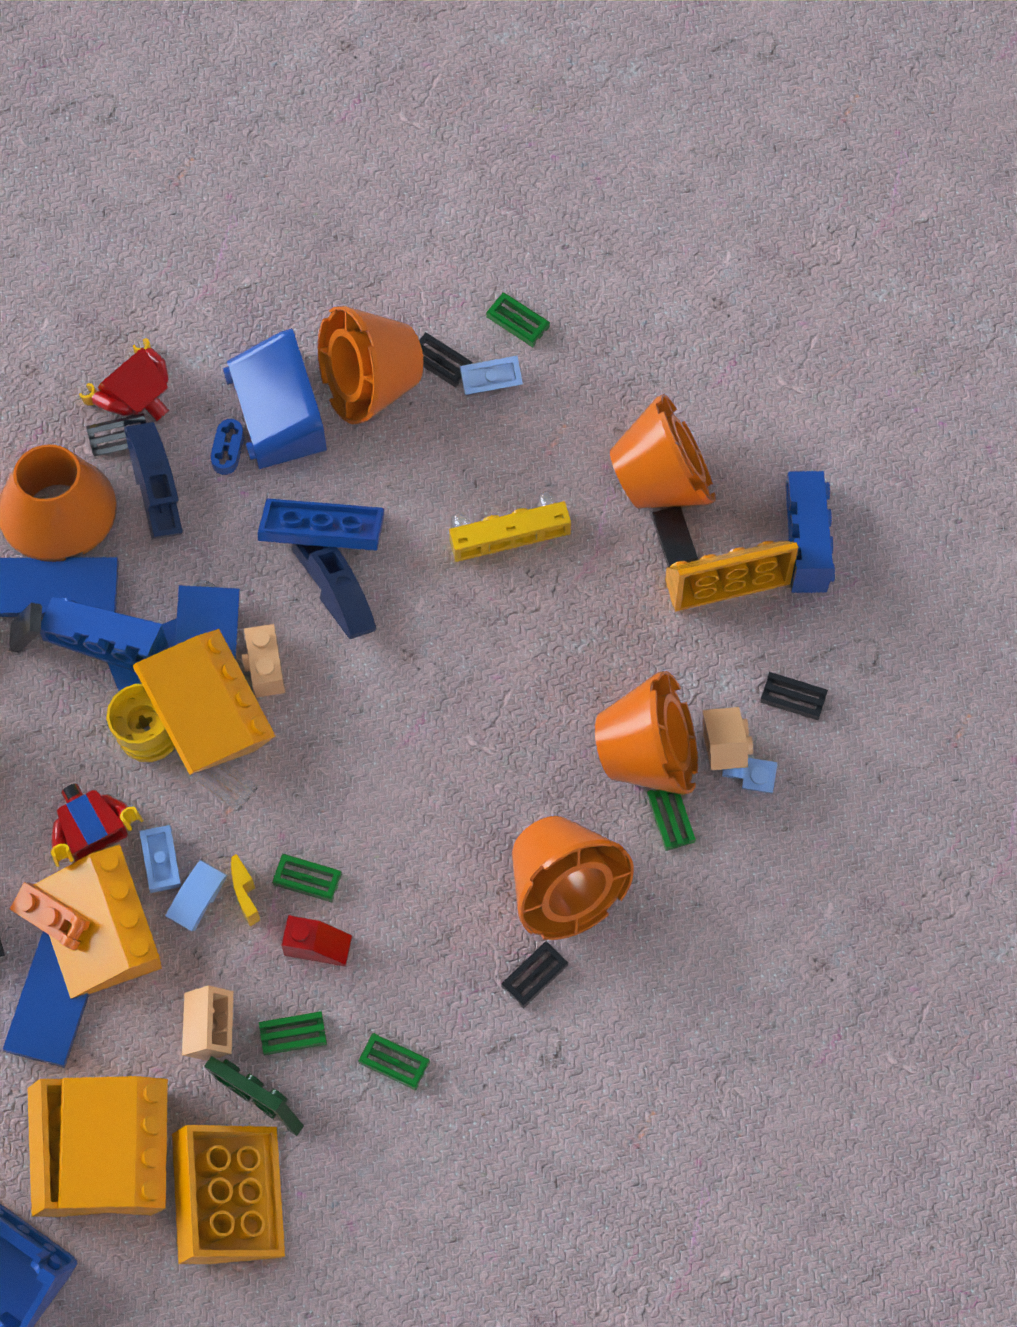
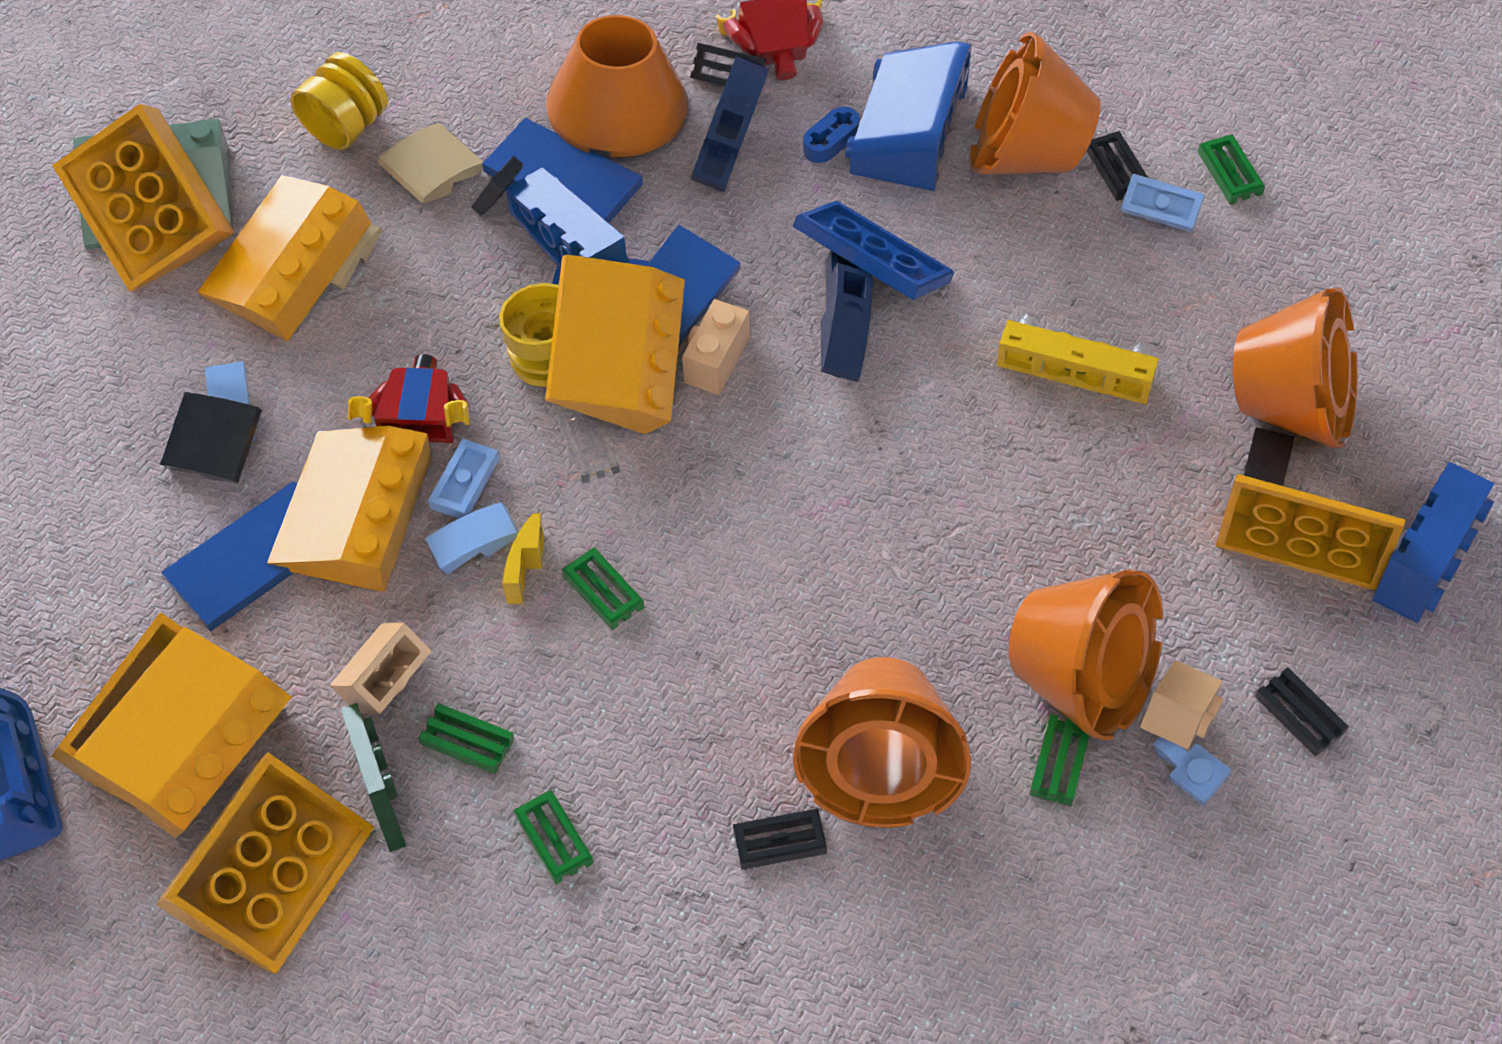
camera: 35 degrees right, 10 degrees down
orange plate [10,882,91,951] -> none
red slope [281,915,352,967] -> none

